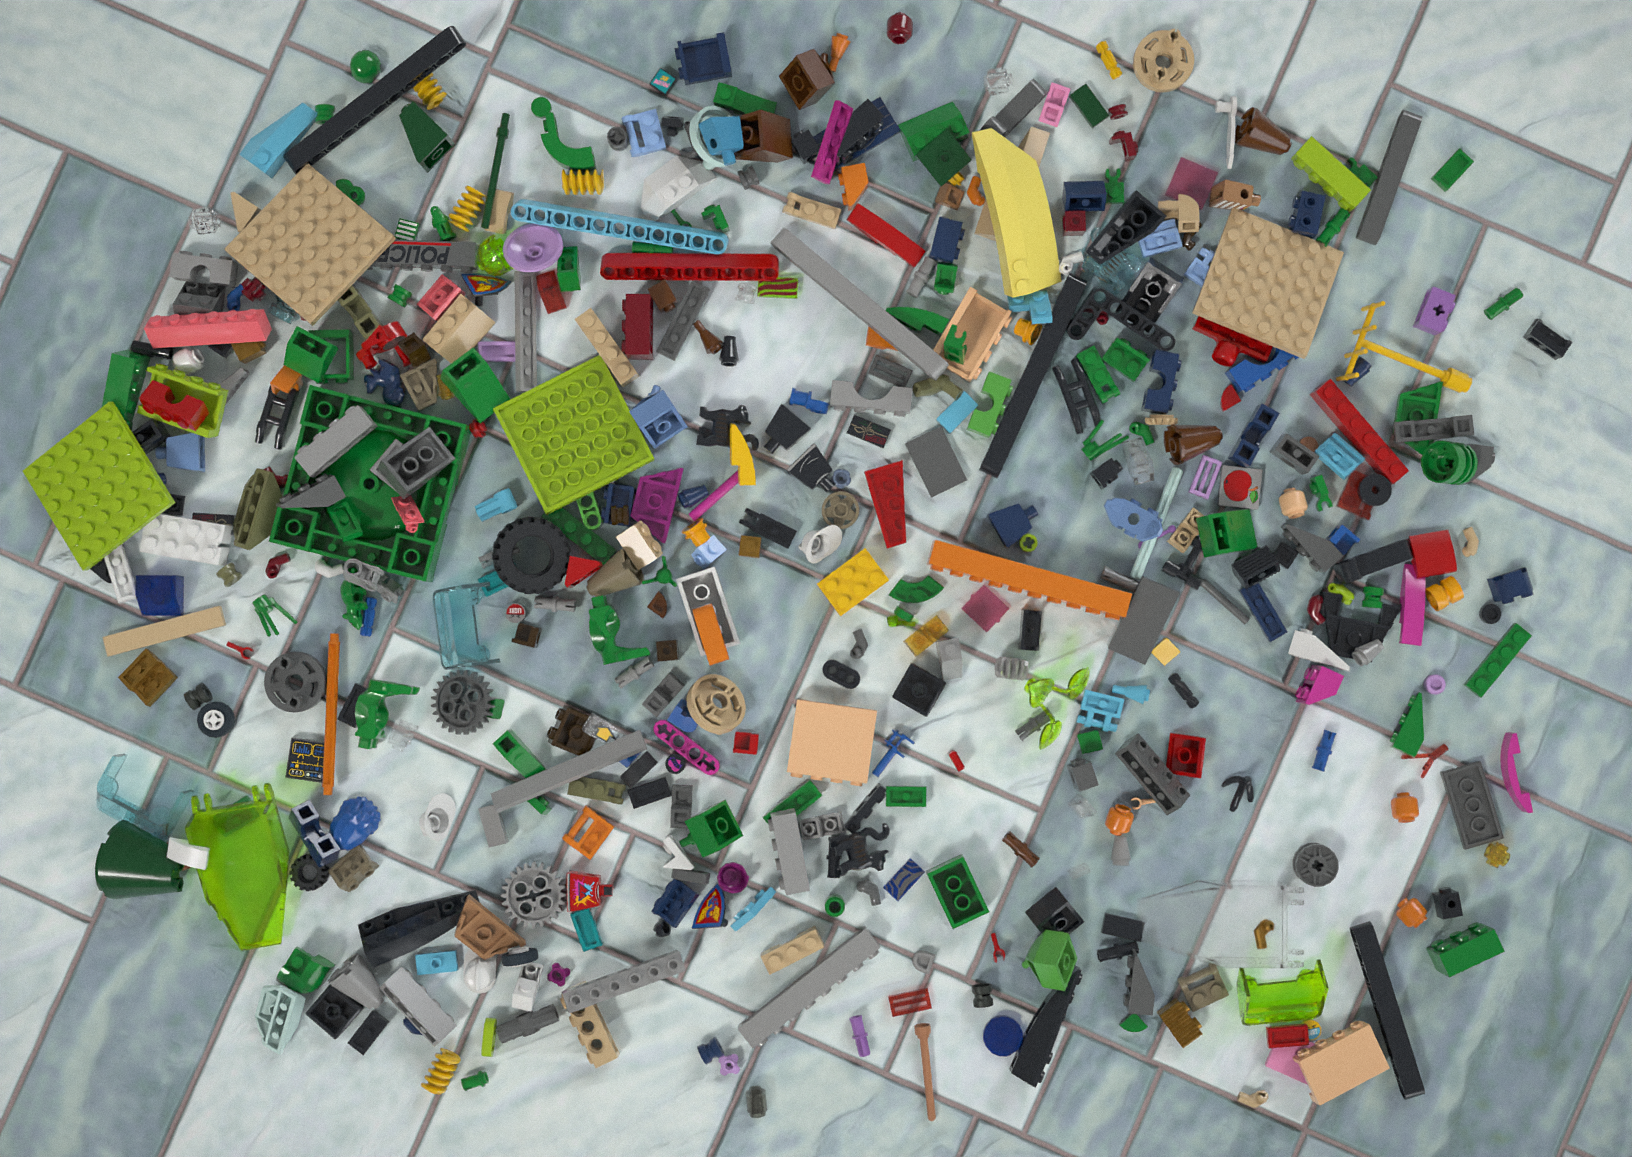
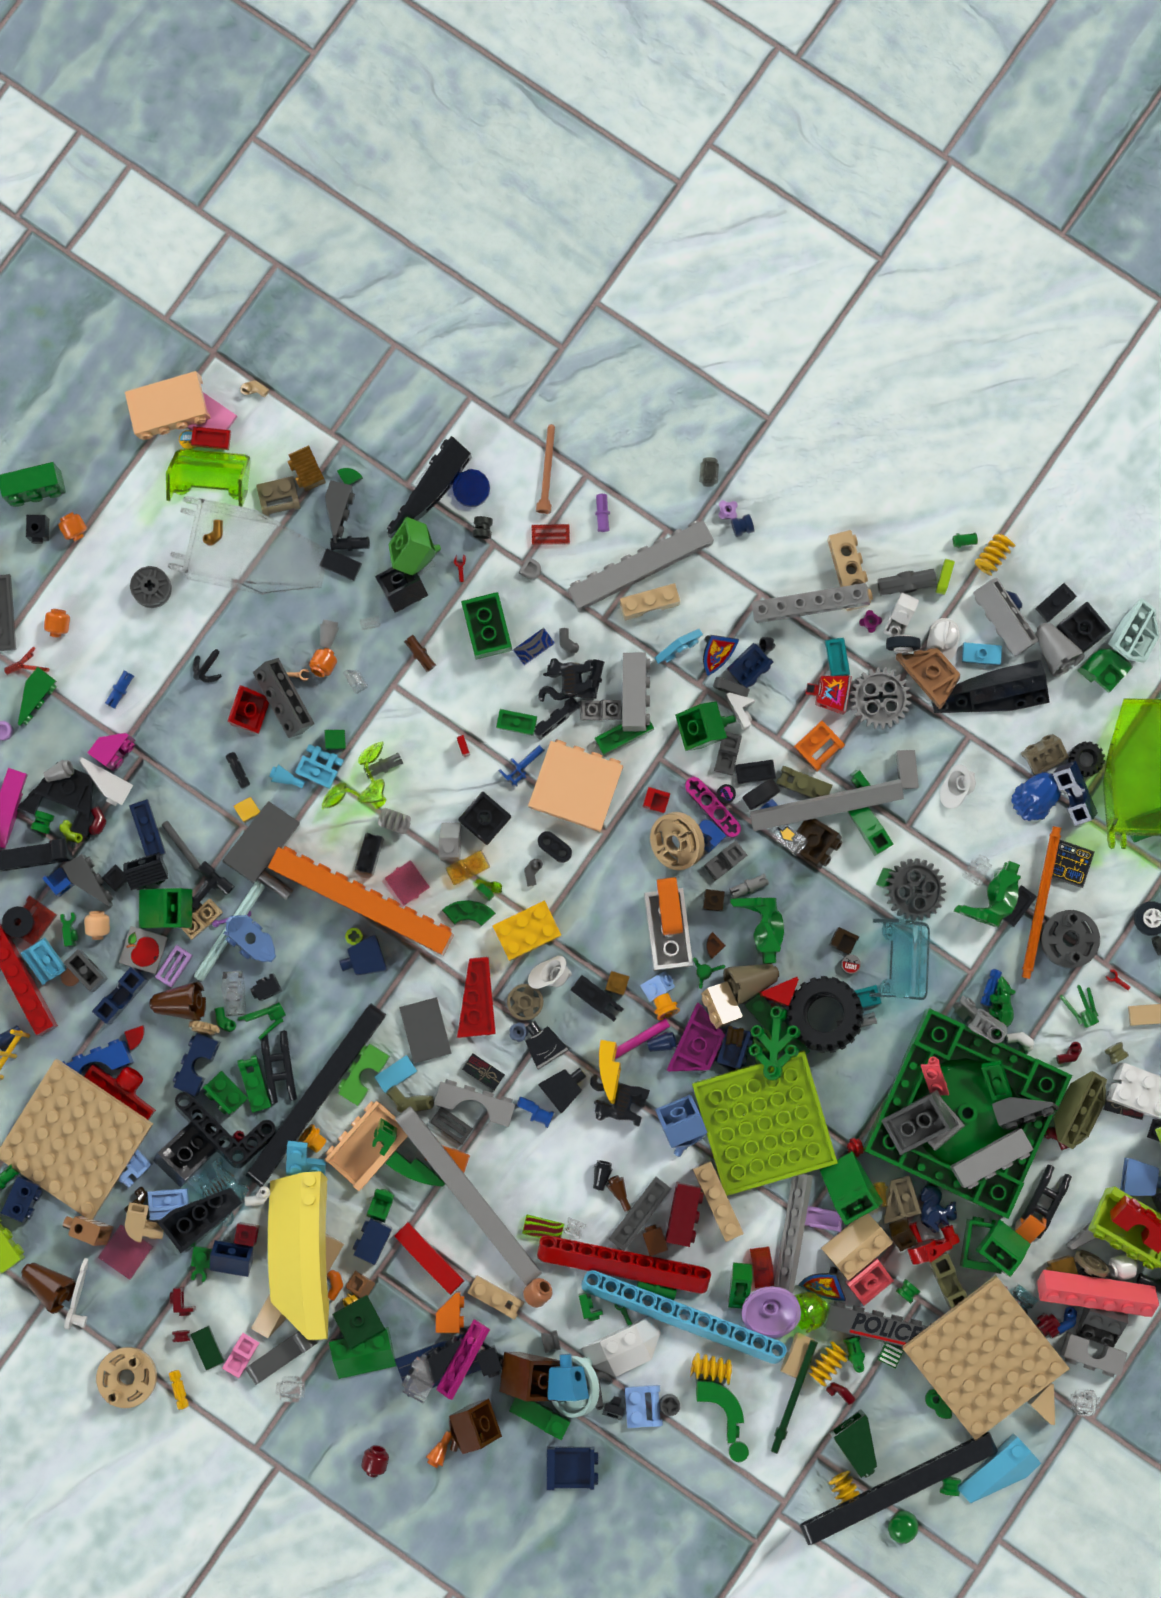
camera: 170 degrees left, 5 degrees down
medium azure piece [474,488,518,522] -> none
light grey pin [534,596,576,612] -> none
tile [649,67,677,96] -> none
magenta hair [717,862,749,894] -> none
green brick [825,894,845,917] -> none
light grey pin [906,257,936,298] -> none
dark grey brick [1067,757,1099,792] -> none
black beam [1350,921,1425,1100] -> none
none -> clear slope [402,1354,434,1404]
none -> nougat head [523,1278,553,1308]
none -> green plant [749,1005,800,1081]
none -> dark red arm [826,1382,855,1405]
none -> dark tan wheel [1074,1250,1110,1278]

